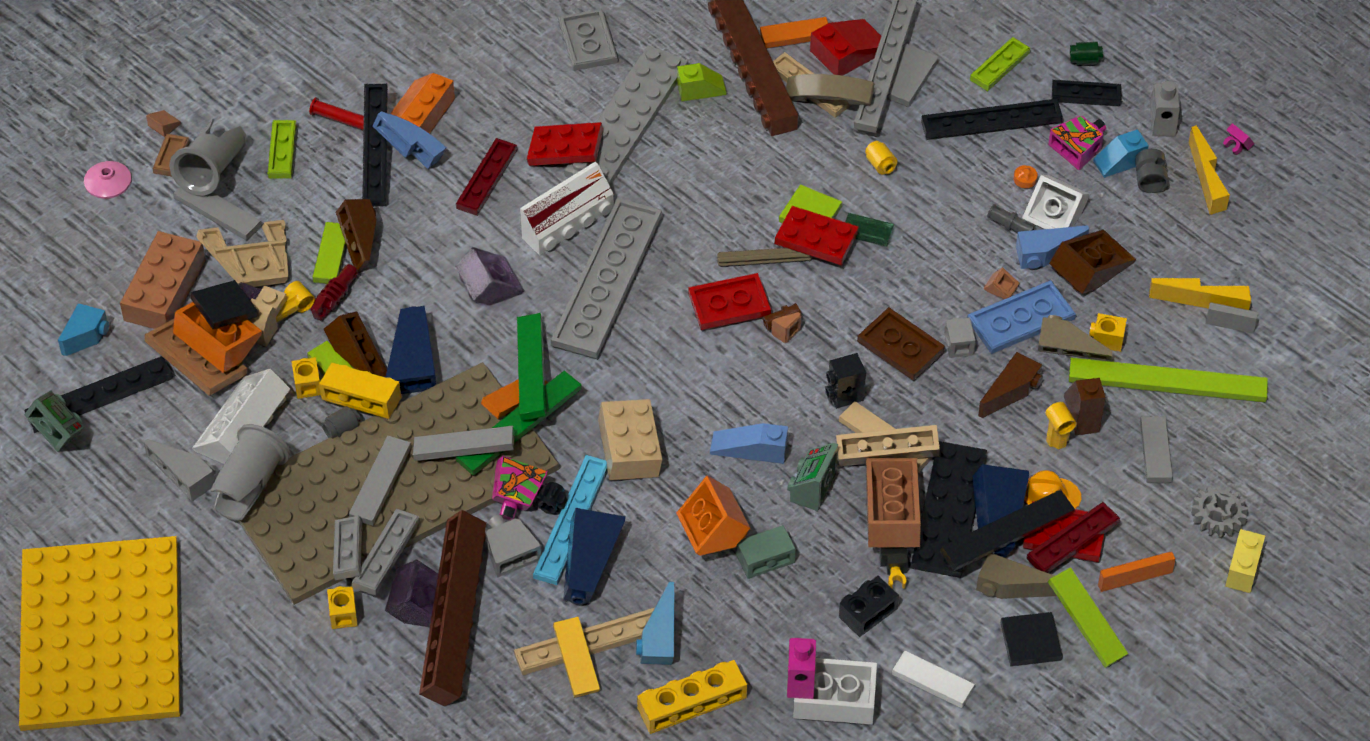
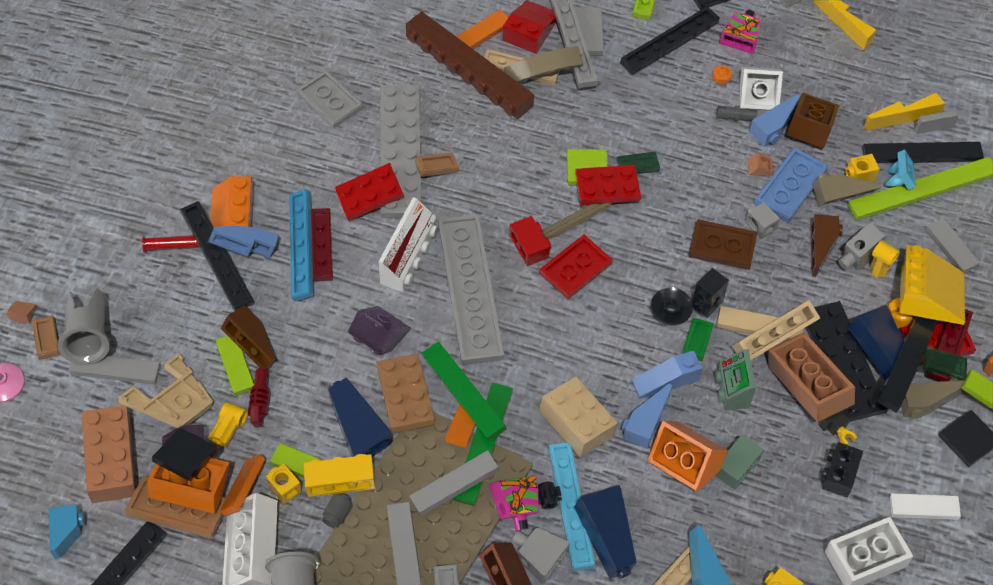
camera: 30 degrees left, 5 degrees up
tan brick [248,286,287,347] -> none
lime tile [267,120,297,179] -> none
reddish brown slope [324,311,387,378] -> none
lime slope [677,63,727,102] -> none
reddish brown pin [762,303,802,331] -> none
nougat slope [771,312,801,343] -> none
dark pink torso [787,638,816,699] -> none
yellow brick [865,141,897,175] -> none
reddish brown slope [1064,377,1106,436] -> none
dark azure slope [1093,129,1149,178] -> none
dark grey wheel [1135,148,1168,193] -> none
none -> orange tile [219,454,265,516]
none -> dark azure tile [289,189,314,301]
none -> medium nougat plate [376,353,435,433]
none -> medium nougat tile [415,152,459,177]
none -> red brick [509,216,552,267]
none -> medium blue slope [621,384,673,449]
none -> black dish [651,288,693,325]
none -> green tile [682,318,714,362]
none -> light grey torso [838,222,885,270]
none -> black tile [862,142,984,163]
none -> medium azure tile [885,150,916,190]
none -> yellow slope [899,245,965,325]
none -> clear green tile [923,347,967,380]

